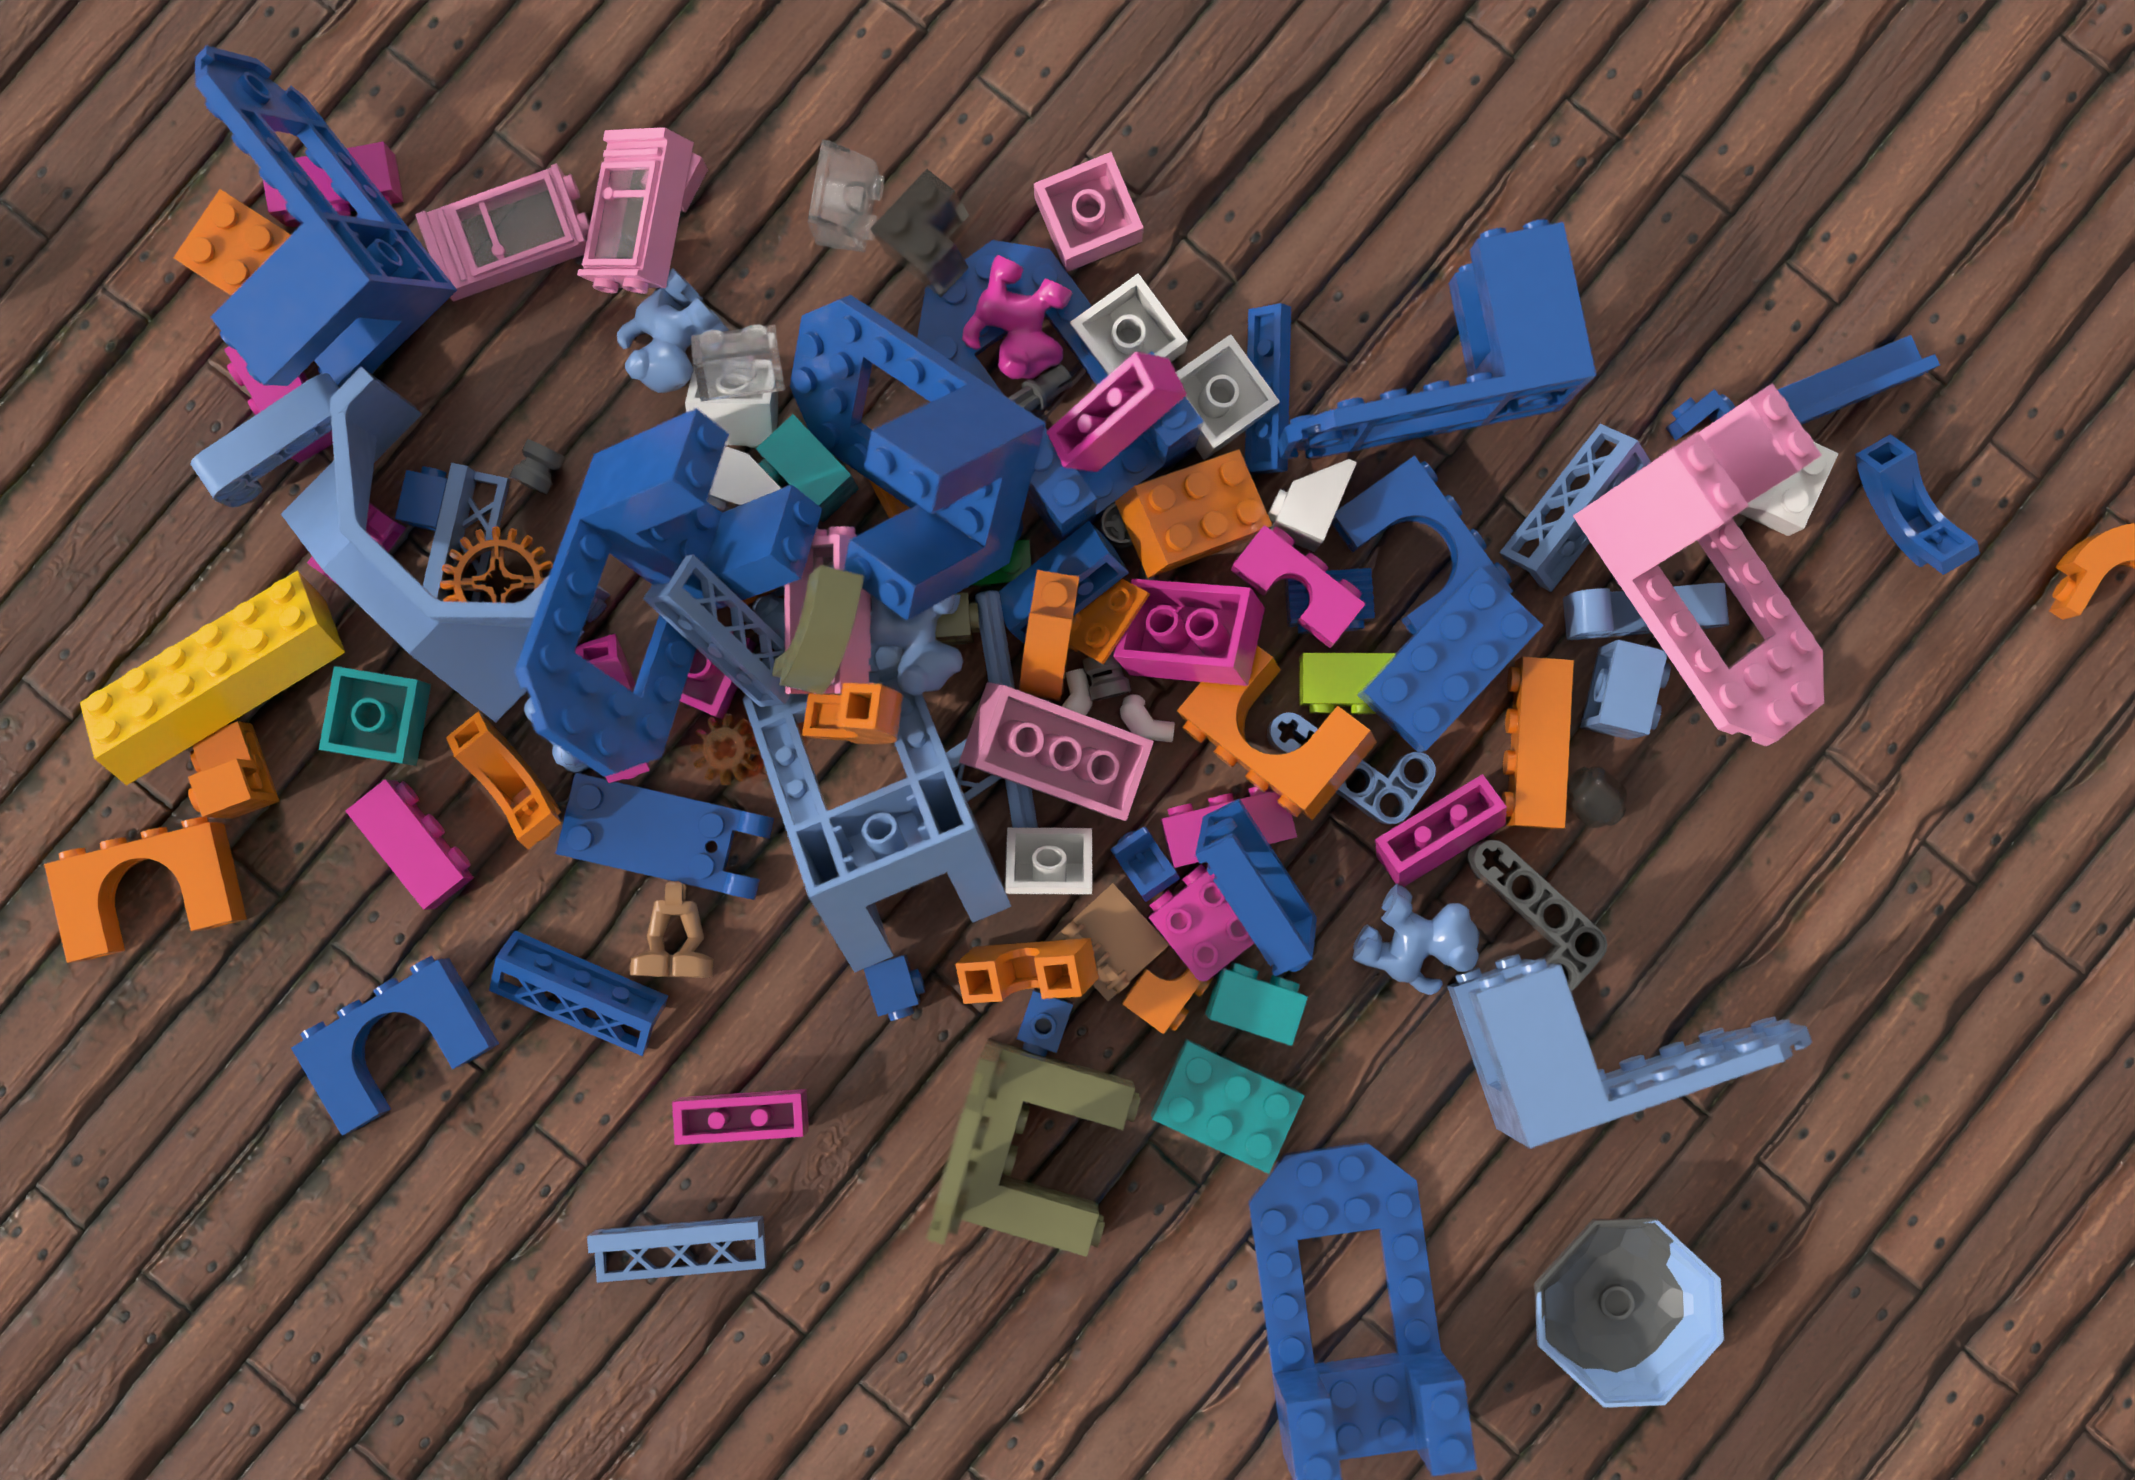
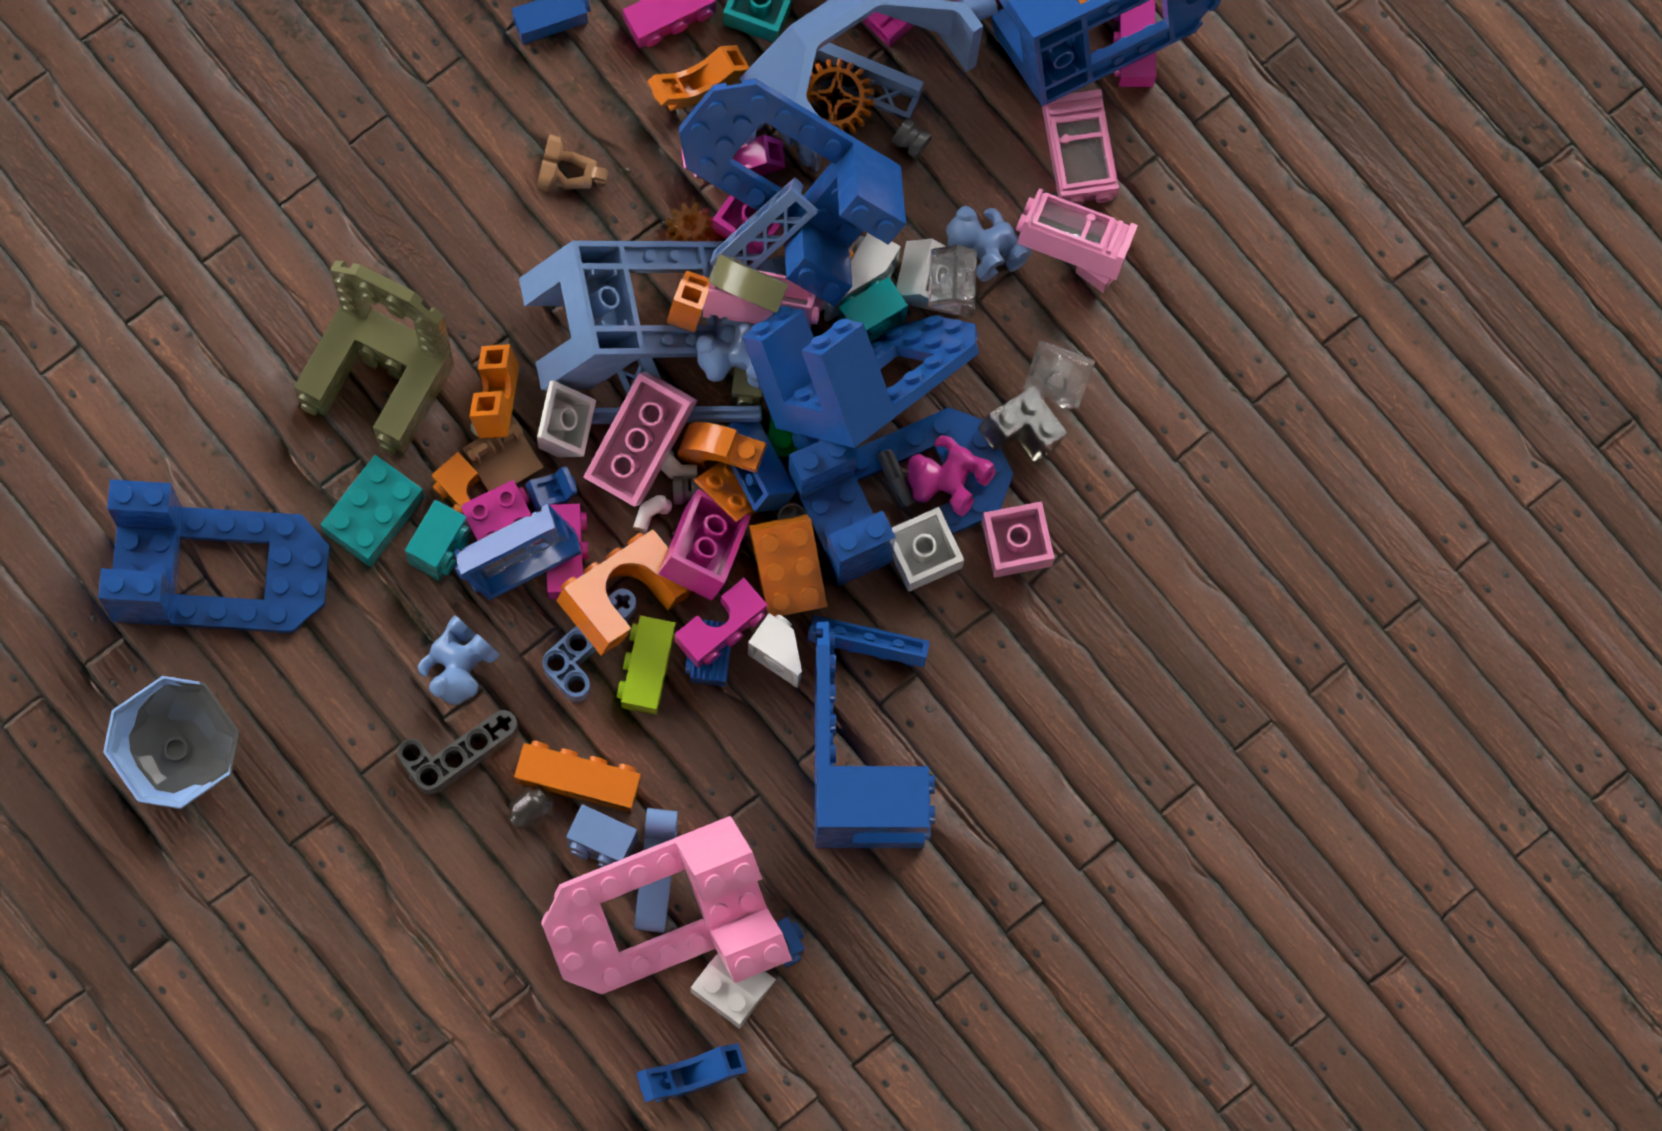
camera: 95 degrees right, 10 degrees down
blue brick [395,466,447,531] -> none
blue fence [489,931,668,1056] -> none
blue hinge [556,773,775,900] -> none
medium blue fence [587,1216,767,1283] -> none
dark pink brick [672,1089,809,1145] -> none
blue brick [864,954,926,1021] -> none
blue brick [1017,989,1073,1057] -> none
dark pink brick [1046,352,1187,472] -> none
white slope [1176,334,1280,460] -> none
blue arch [1331,456,1513,636] -> none
blue brick [1357,567,1543,753] -> none
dark pink brick [1375,774,1507,887] -> none
medium blue bracket [1447,954,1812,1148] -> none
medium blue fence [1500,424,1652,592] -> none
blue fence [1777,335,1940,425] -> none

